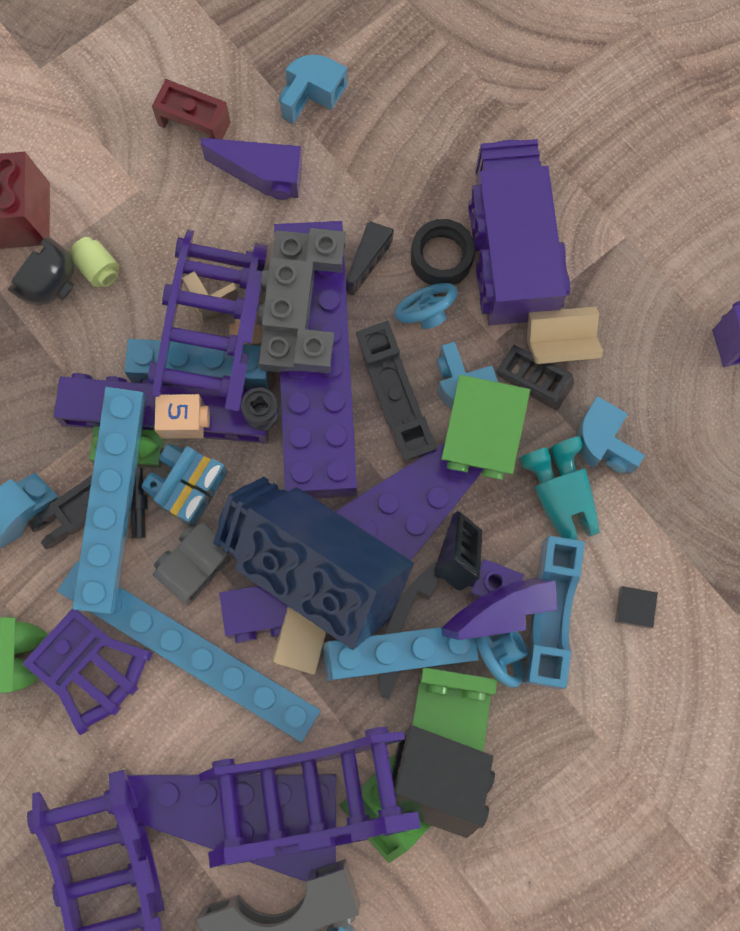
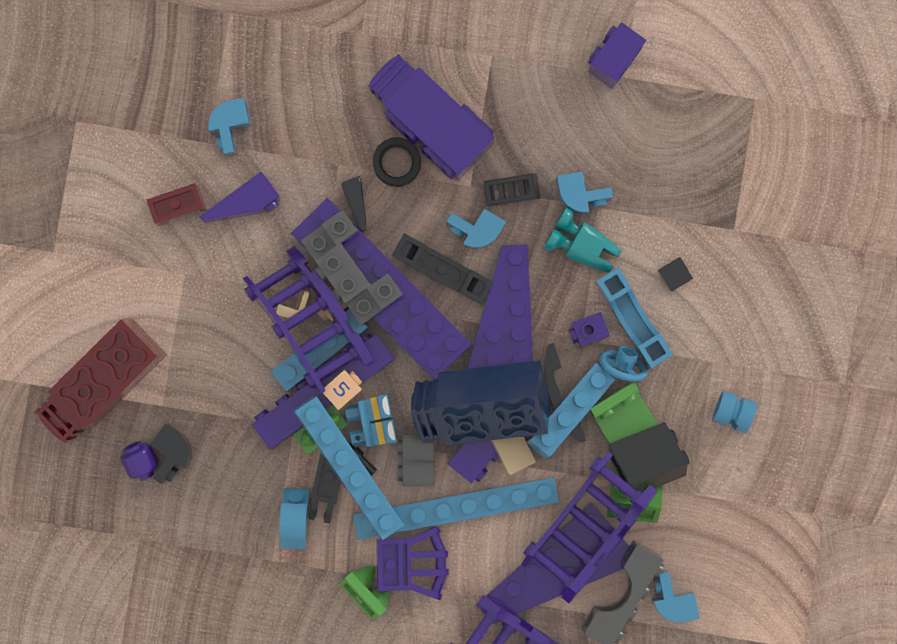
camera: 35 degrees left, 10 degrees up
black cylinder [8,236,75,305] -> none
yellowish green brick [70,237,120,287] -> none
black wheel [241,387,279,431] -> none
dark azure piece [394,283,458,329] -> none
black slope [436,511,482,591] -> none
bright green panel [441,375,531,480] -> none
dark purple slope [441,578,557,640] -> none
tan panel [527,306,603,364] -> none
none -> dark azure wheel [712,390,758,434]

